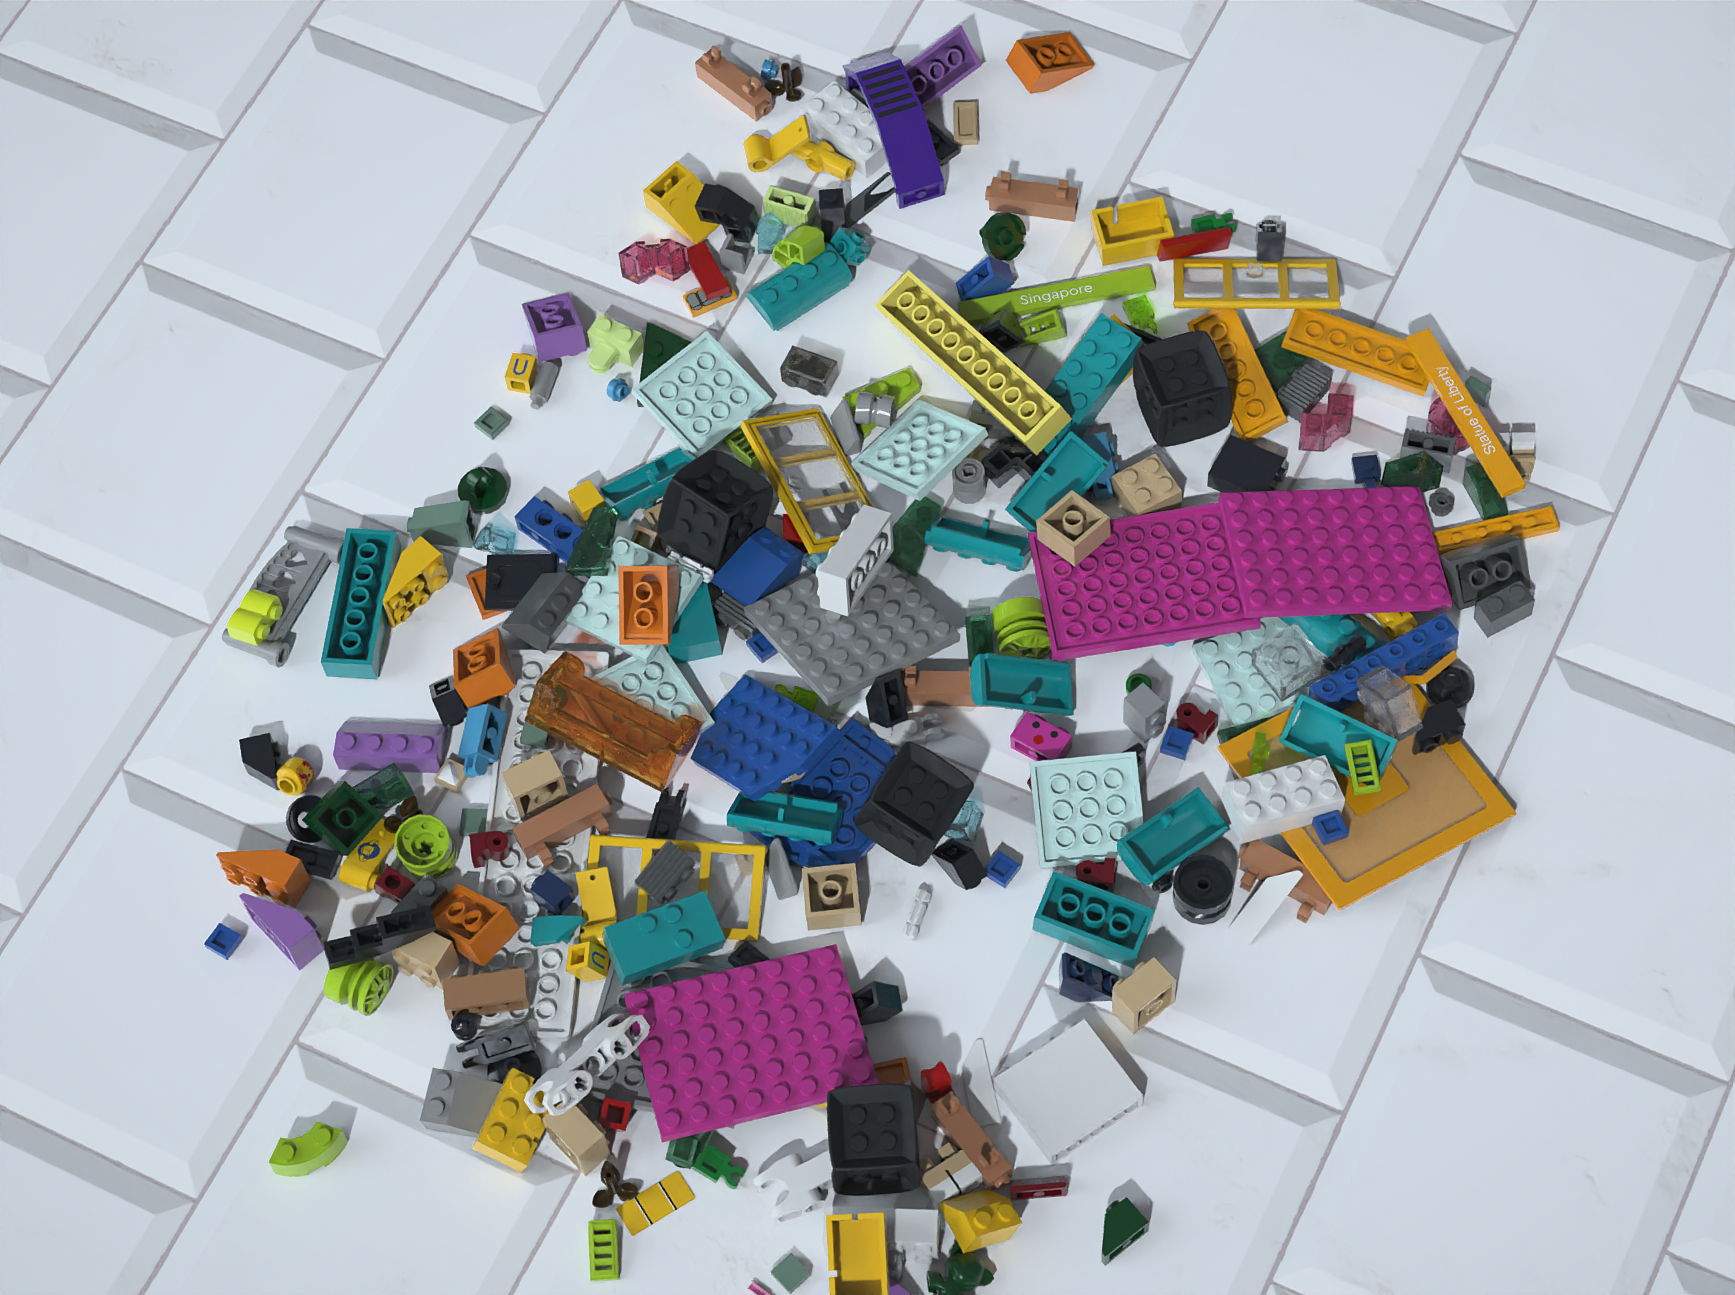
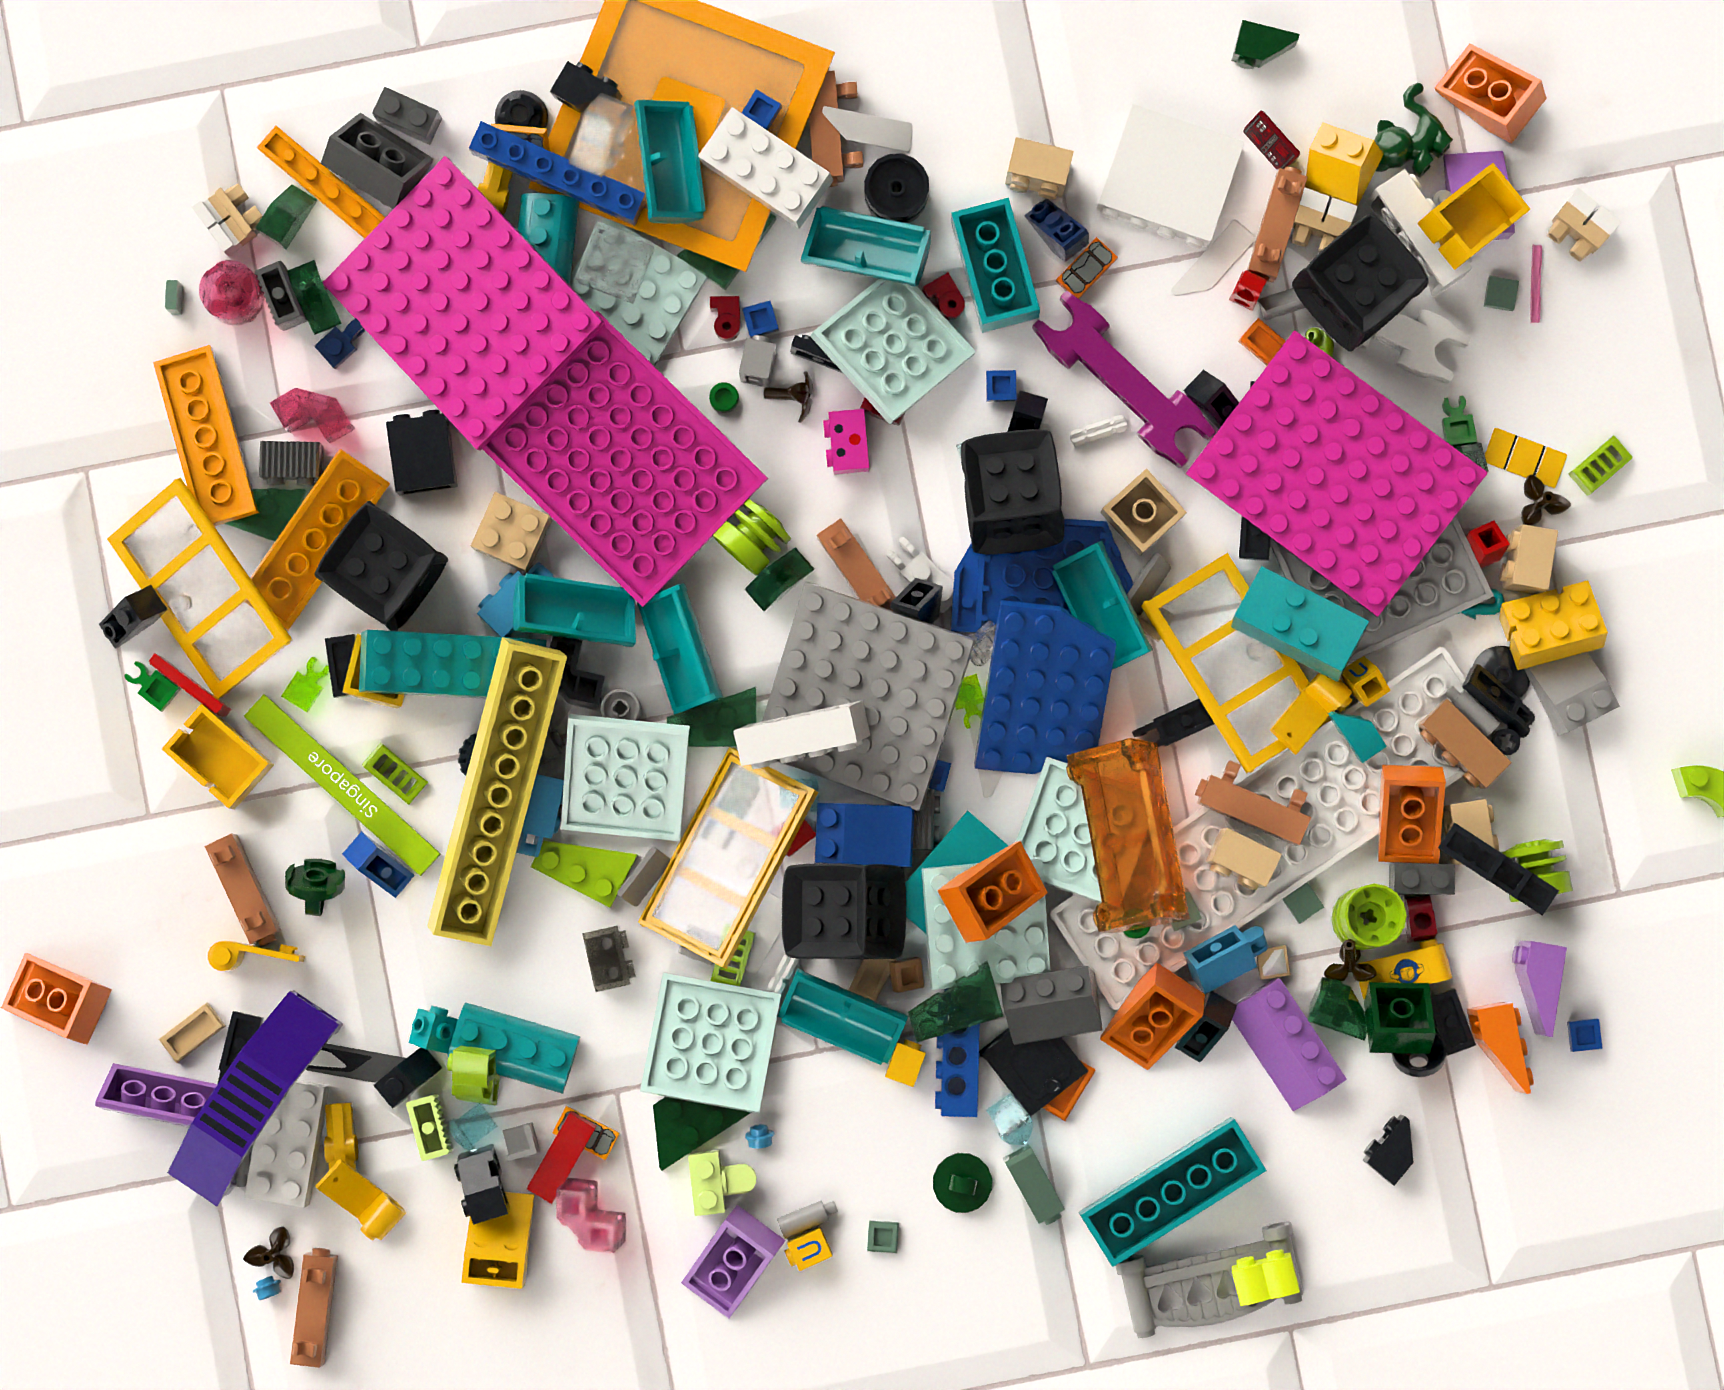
camera: 135 degrees left, 25 degrees up
yellow head [276,757,315,796] -> none
yellow slope [382,536,449,628] -> none
dark red leg [469,831,511,868] -> none
white piece [524,1013,650,1115] -> none
dark blue brick [530,870,575,916] -> none
dark grey brick [634,840,695,905] -> none
white axle [667,551,715,583] -> none
light grey wheel [855,391,895,428] -> none
teal container [970,653,1074,716] -> none
black slope [979,309,1025,353] -> none
tan brick [1036,490,1111,566] -> none
clear neon green plate [1250,732,1270,776] -> none
black pin [1323,635,1367,674] -> none
lime slope [1344,740,1381,796] -> none
light orange tile [1405,328,1526,498] -> none
dark grey plate [1429,492,1454,517] -> none
none -> yellow door [208,941,305,971]
none -> dark azure brick [516,774,564,857]
none -> dark brown plant [764,371,813,423]
none -> magenta piece [1032,291,1215,469]
none -> tile [1056,237,1118,299]
none -> light grey cylinder [1444,686,1500,737]

